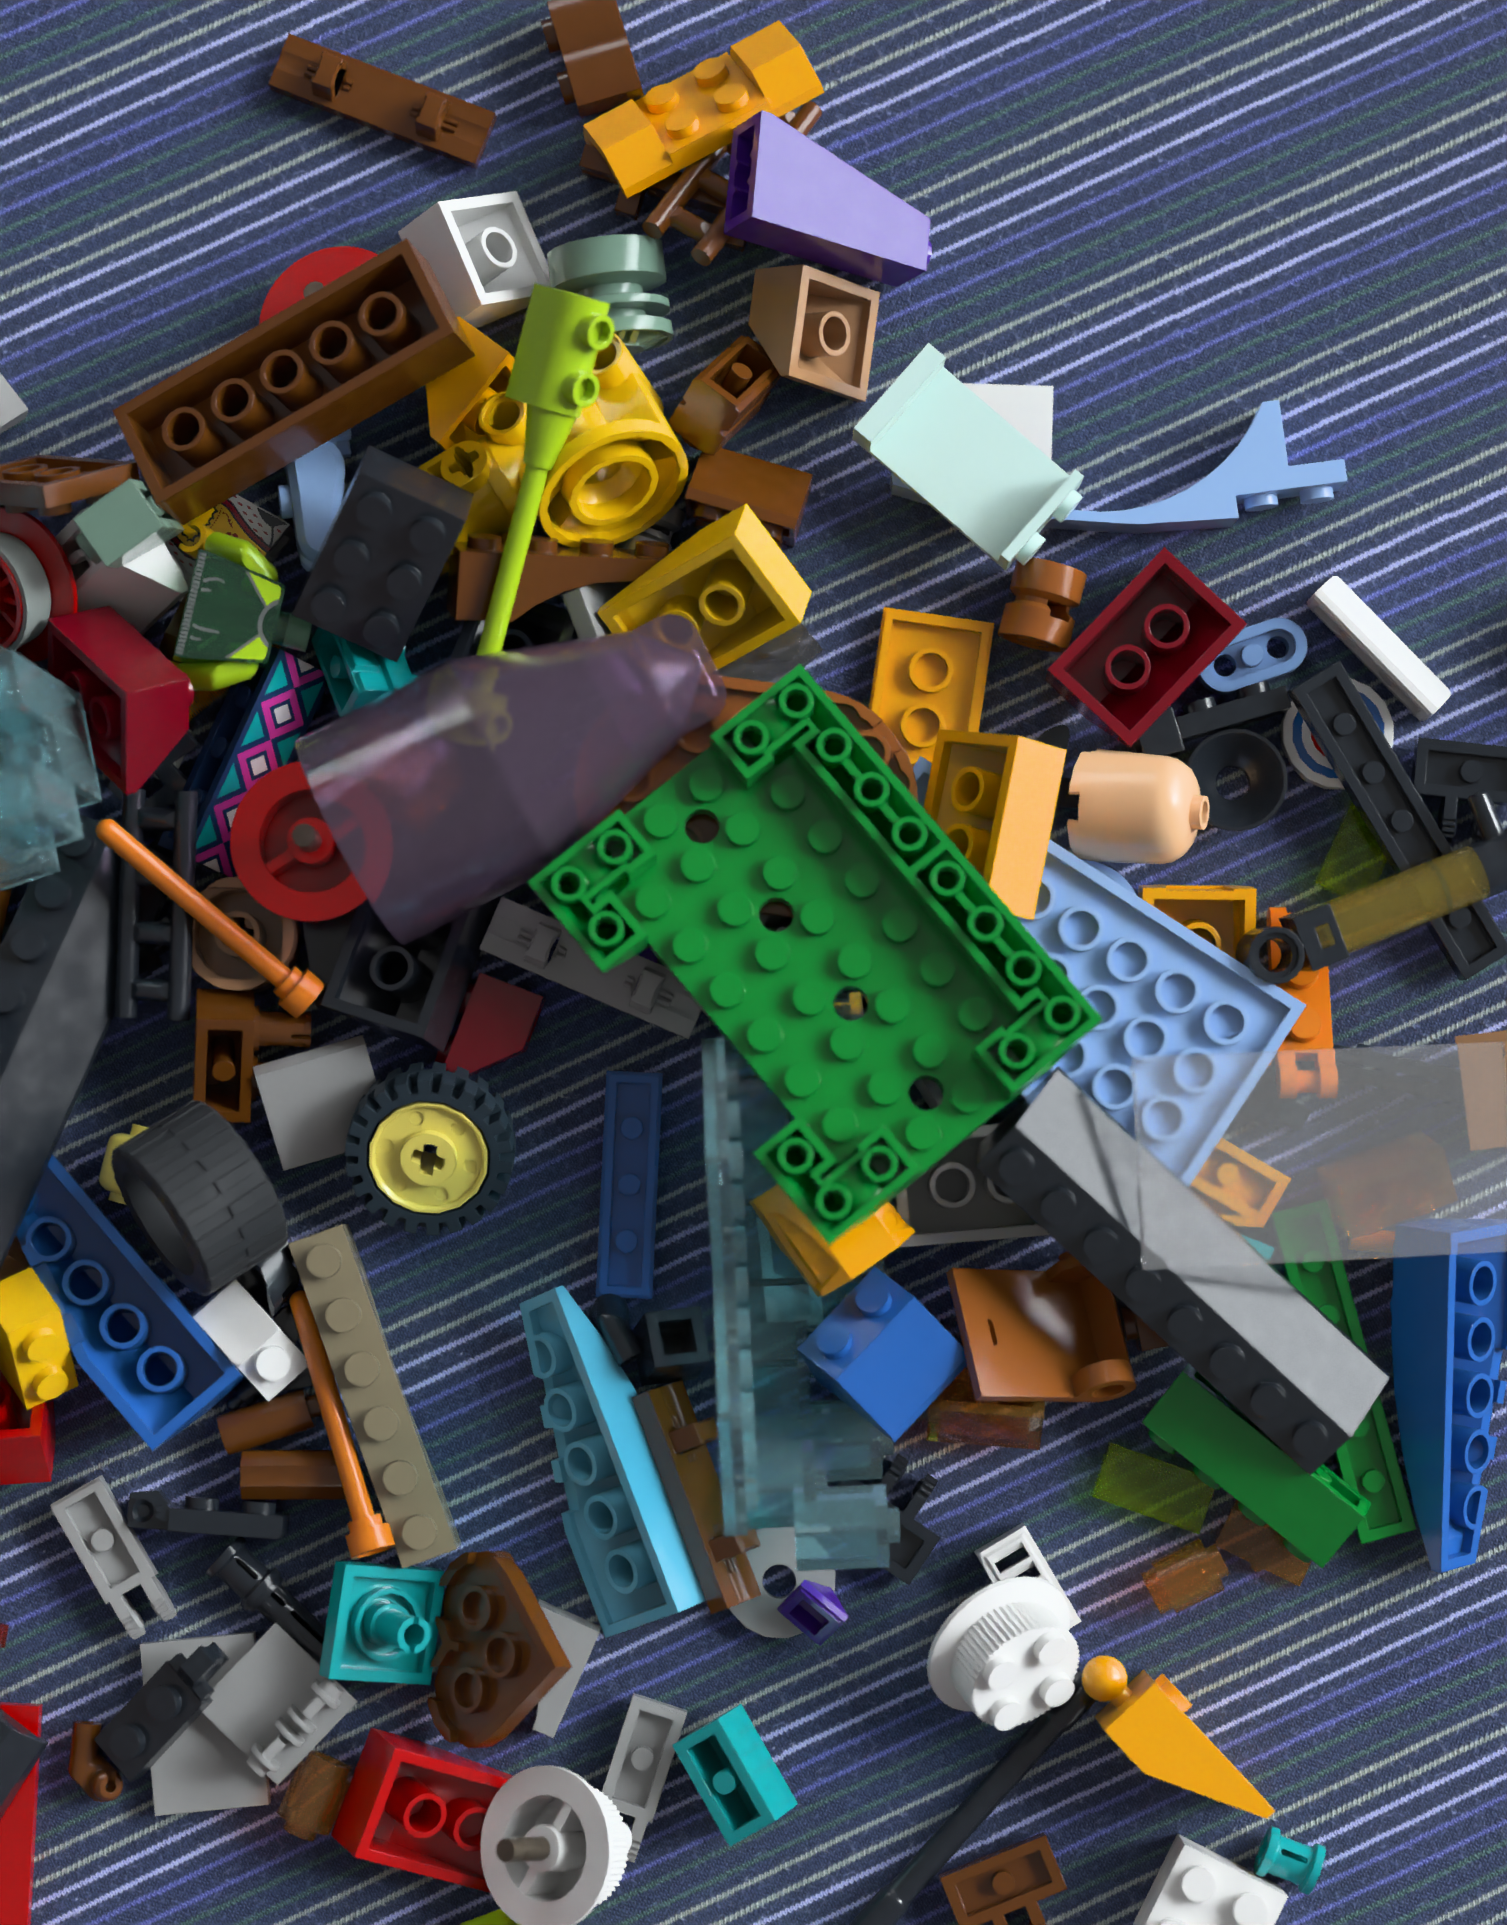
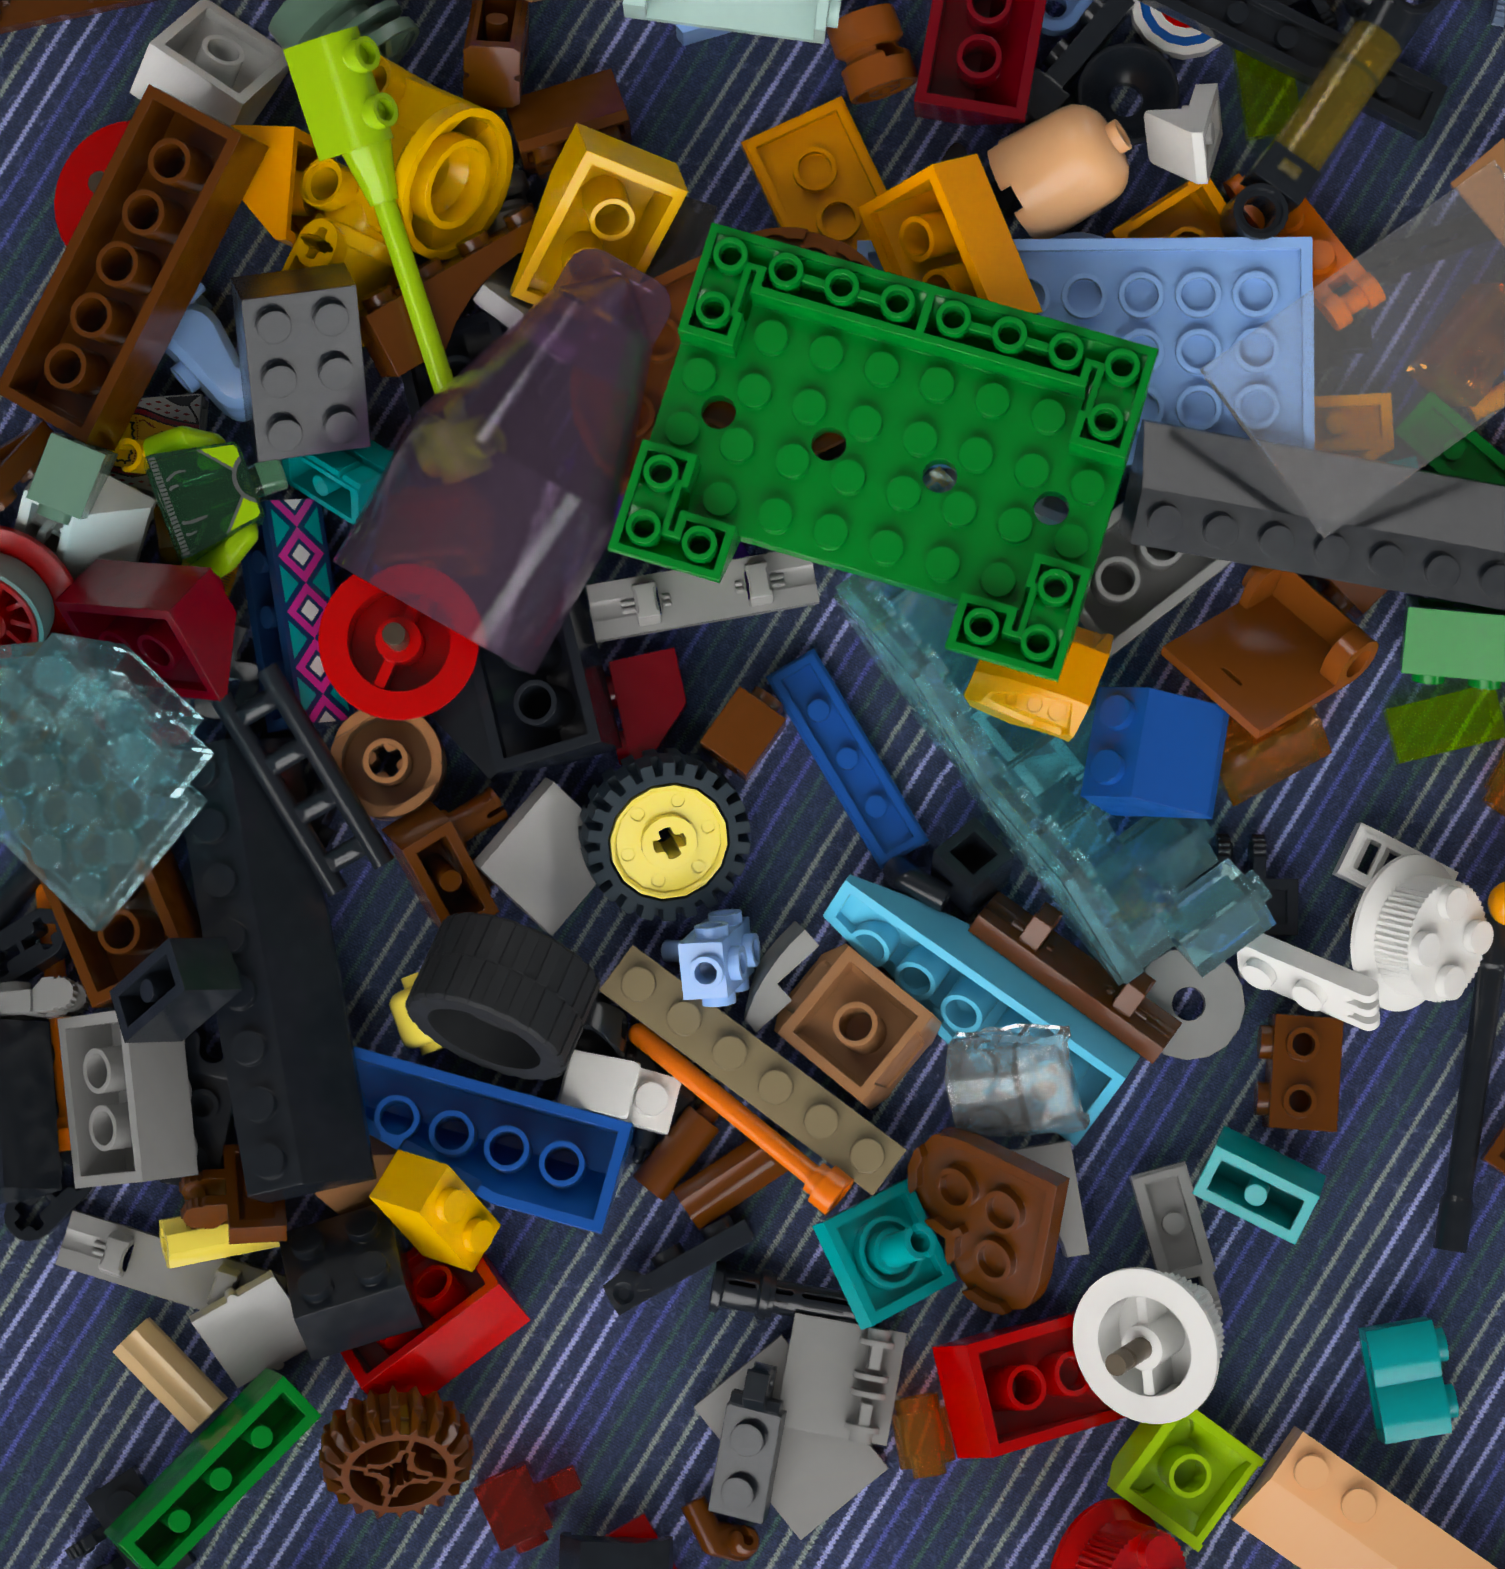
camera: 35 degrees left, 0 degrees up
light grey hinge [50,1475,177,1640] -> none
orange piece [96,819,325,1019] -> none
dark purple slope [777,1580,849,1646] -> none
none -> light blue brick [661,909,760,1007]
none -> reddish brown brick [700,686,786,782]
none -> light grey slope [744,921,819,1032]
none -> medium nougat slope [774,943,942,1110]
none -> clear slope [945,1023,1090,1137]
none -> white slope [1144,83,1223,184]
none -> white hinge [1236,926,1380,1031]
none -> reddish brown brick [1254,1014,1344,1132]

